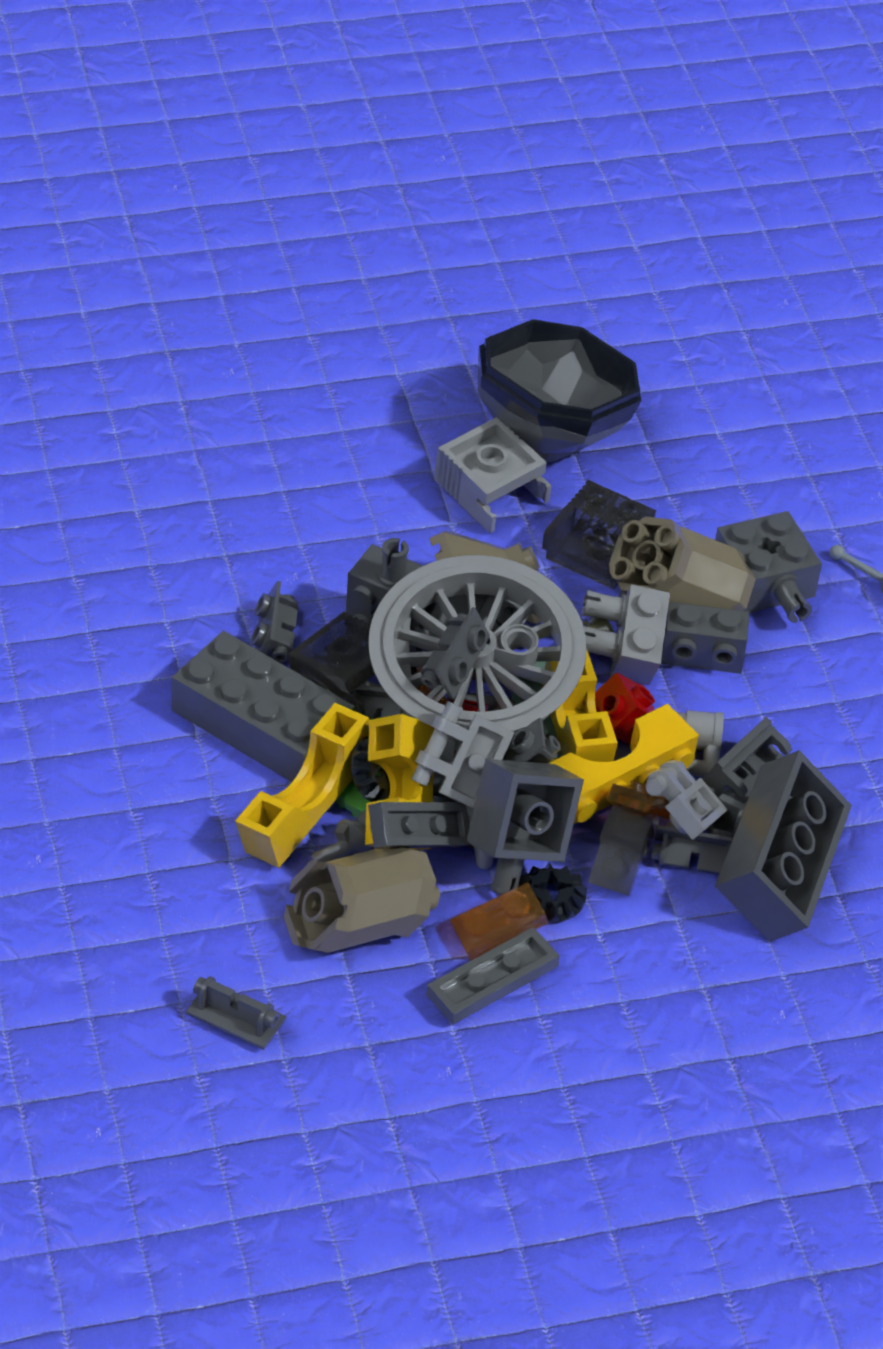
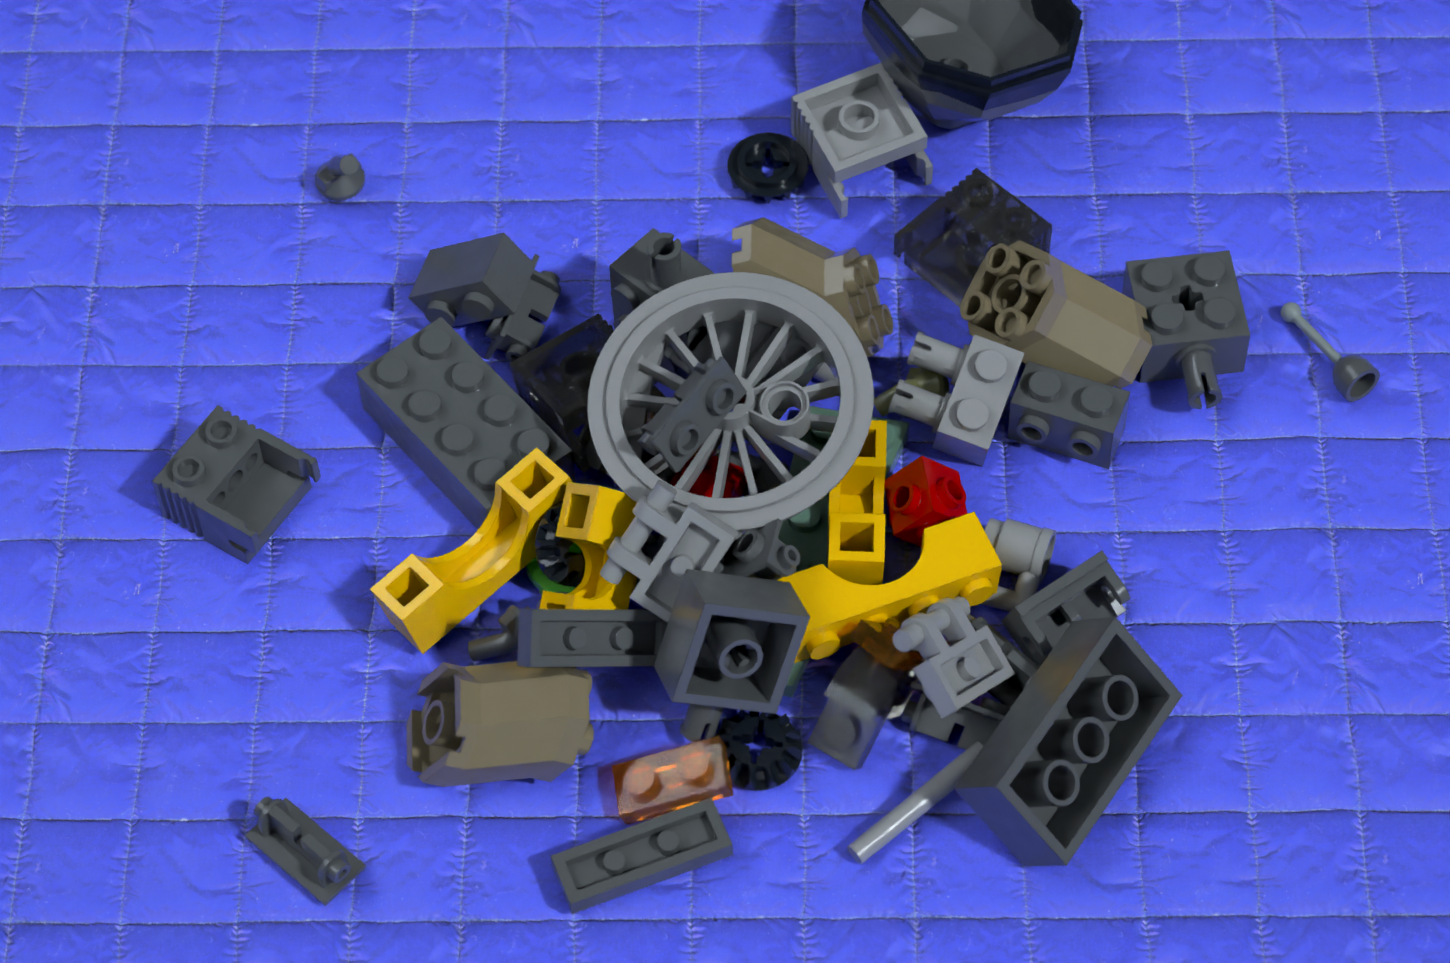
camera: 20 degrees right, 10 degrees up
none -> dark grey piece [152,405,321,564]
none -> dark grey plate [315,154,365,201]
none -> dark grey brick [408,233,536,327]
none -> black gear [727,133,808,204]
none -> light grey bar [847,741,983,864]

